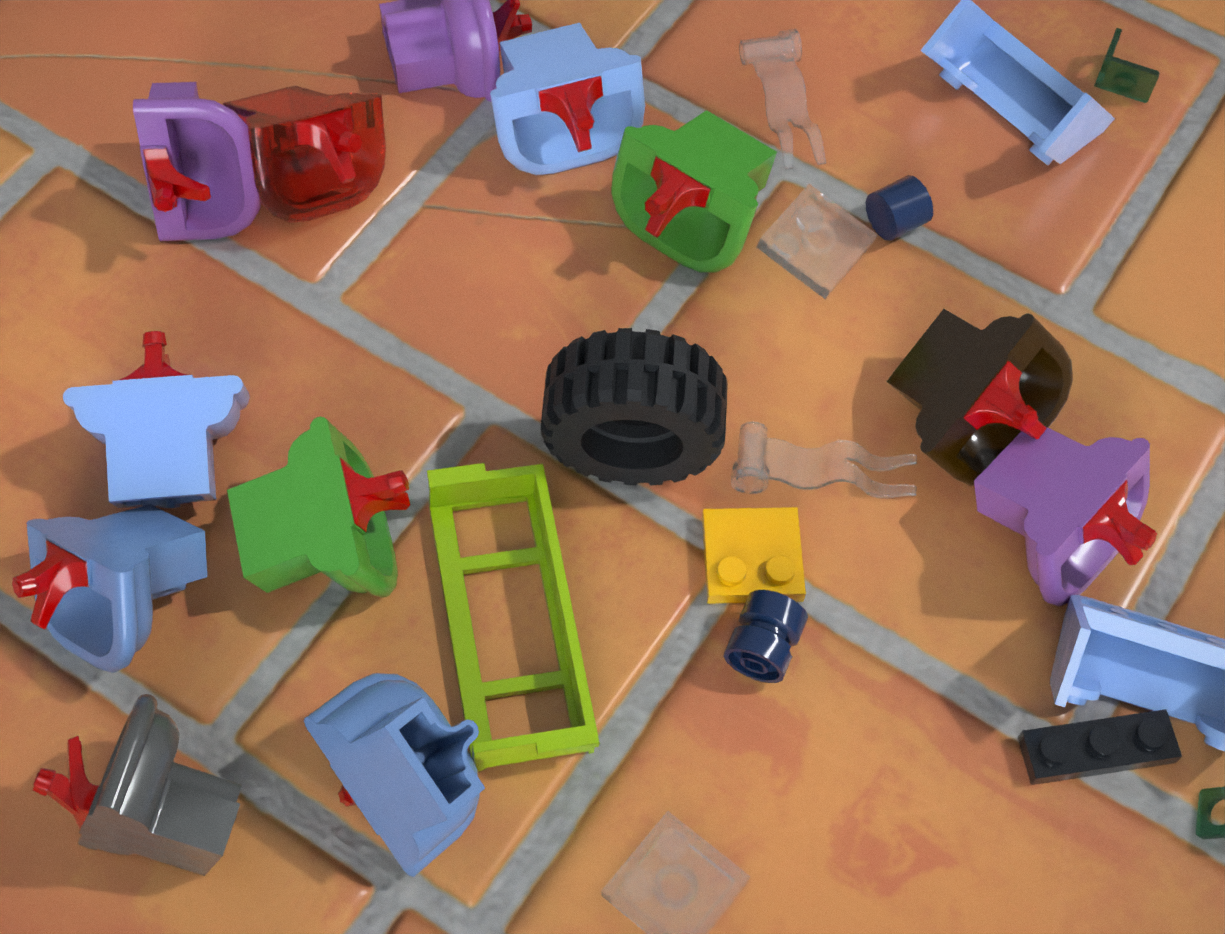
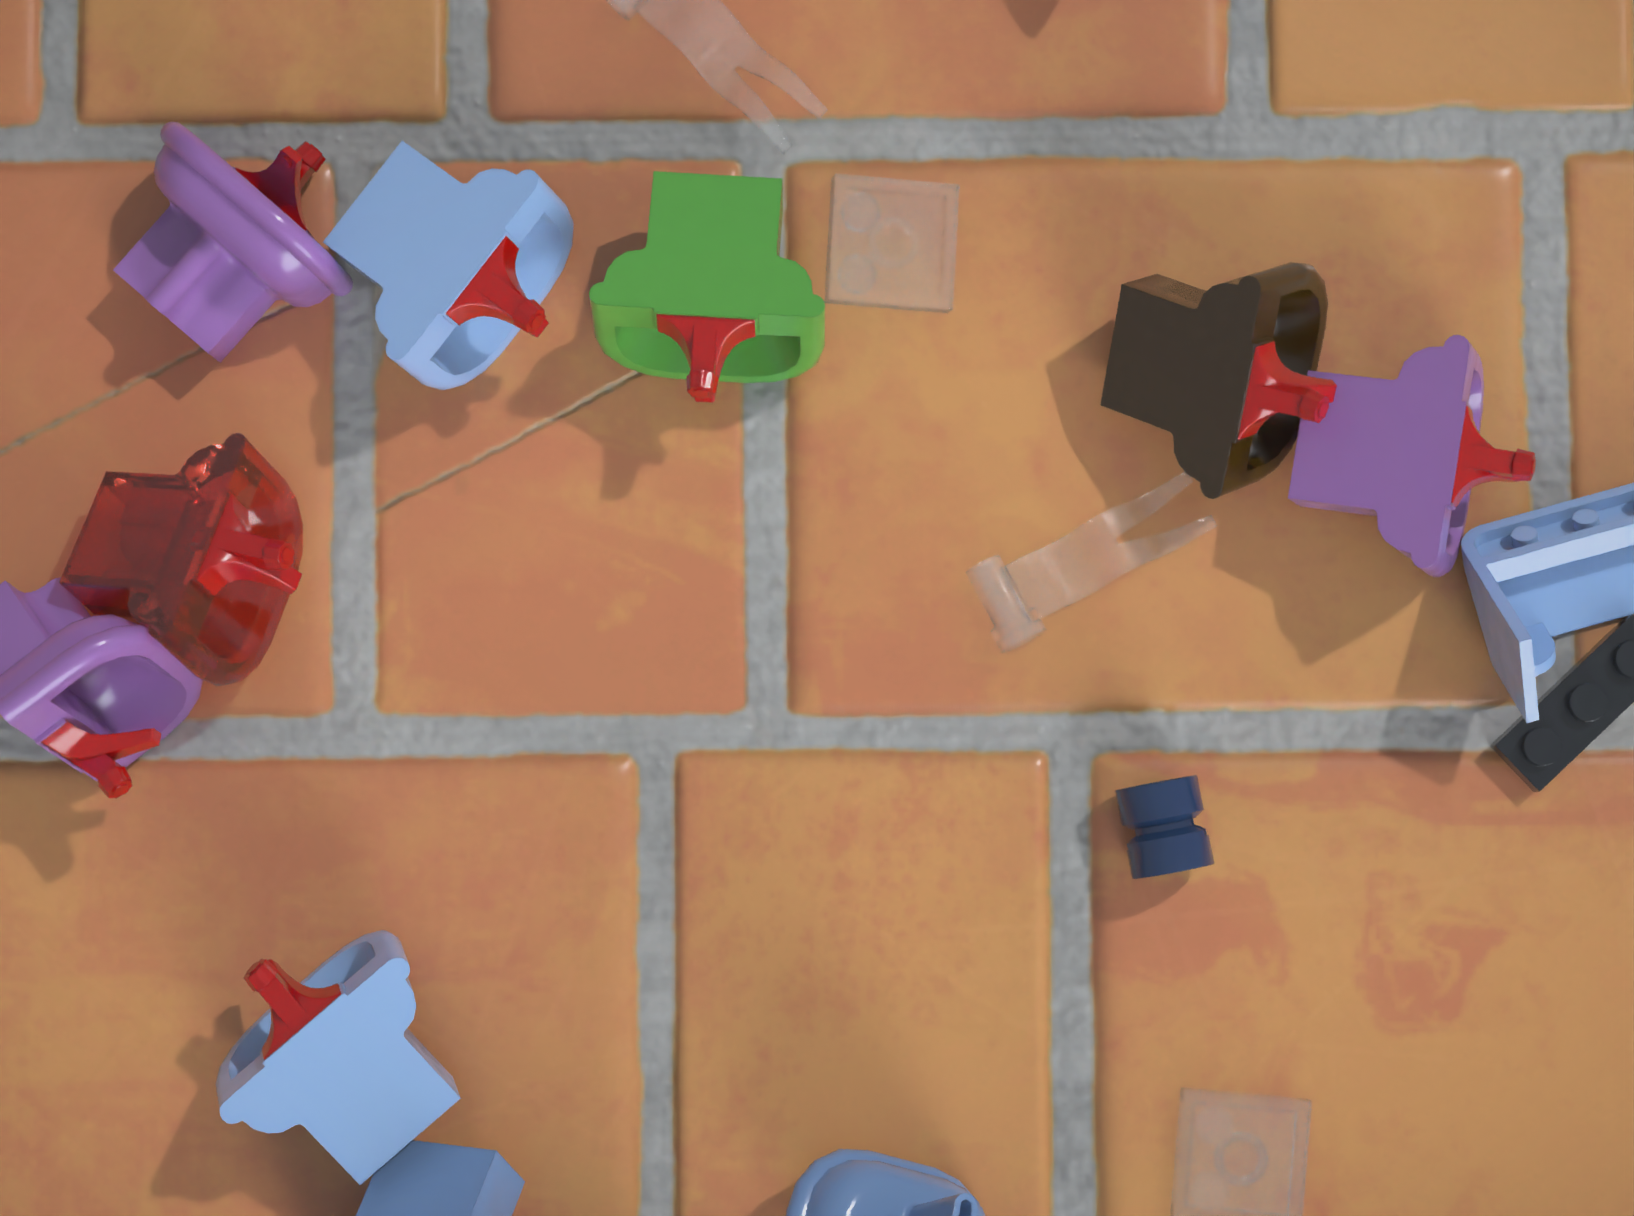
camera: 30 degrees left, 25 degrees up
bright green piece [227,416,410,598] -> none
lime piece [427,463,600,772] -> none
black tyre [540,328,728,486] -> none
yellow plate [702,507,806,604] -> none
dark blue piece [865,175,933,241] -> none

